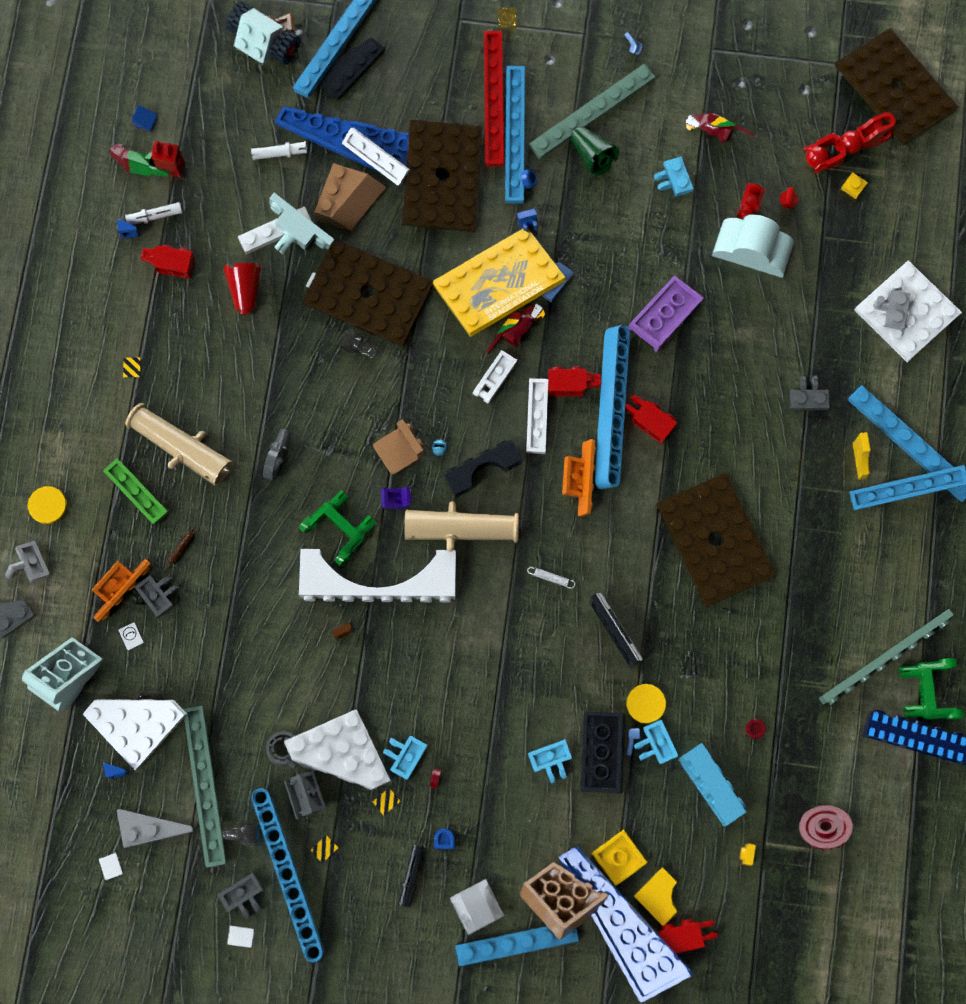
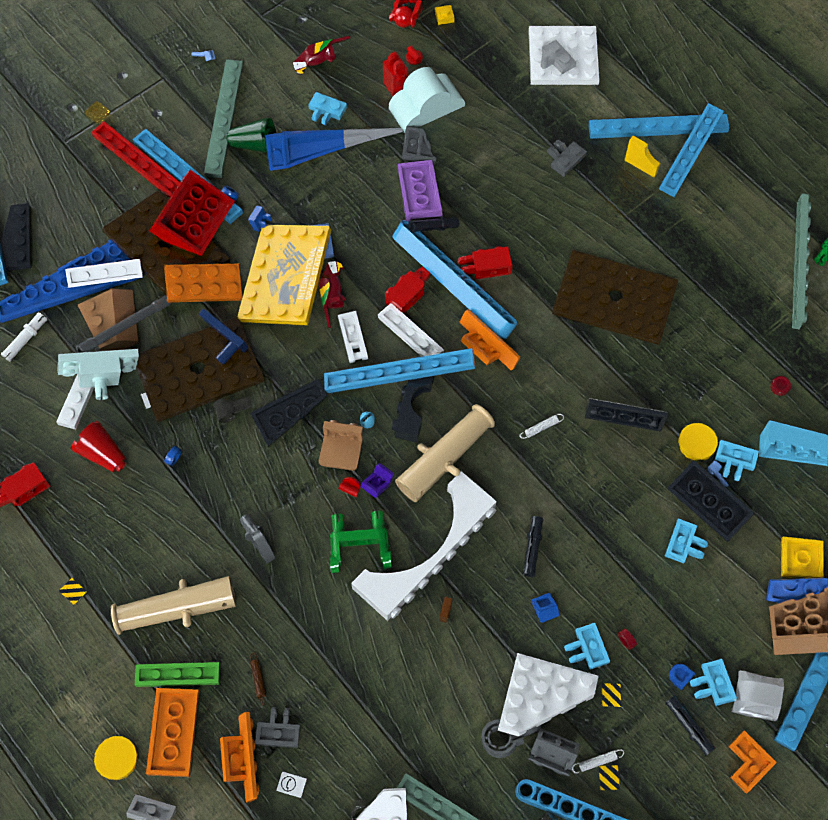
camera: 50 degrees left, 10 degrees down
none -> dark grey piece [76,295,171,353]
none -> orange plate [146,688,200,777]
none -> red slope [149,170,235,256]
none -> orange plate [164,264,242,303]
none -> blue tile [164,446,182,466]
none -> dark blue piece [199,308,249,365]
none -> black wing [250,379,327,447]
none -> blue plate [265,128,403,171]
none -> dark azure plate [324,348,475,393]
none -> red plate [338,477,361,497]
none -> dark grey wing [402,126,436,165]
none -> black pin [408,216,459,233]
none -> black pin [522,516,544,577]
none -> blue slope [531,593,559,622]
none -> white piece [572,750,624,773]
none -> medium azure hinge [690,659,737,706]
none -> orange plate [728,730,777,794]

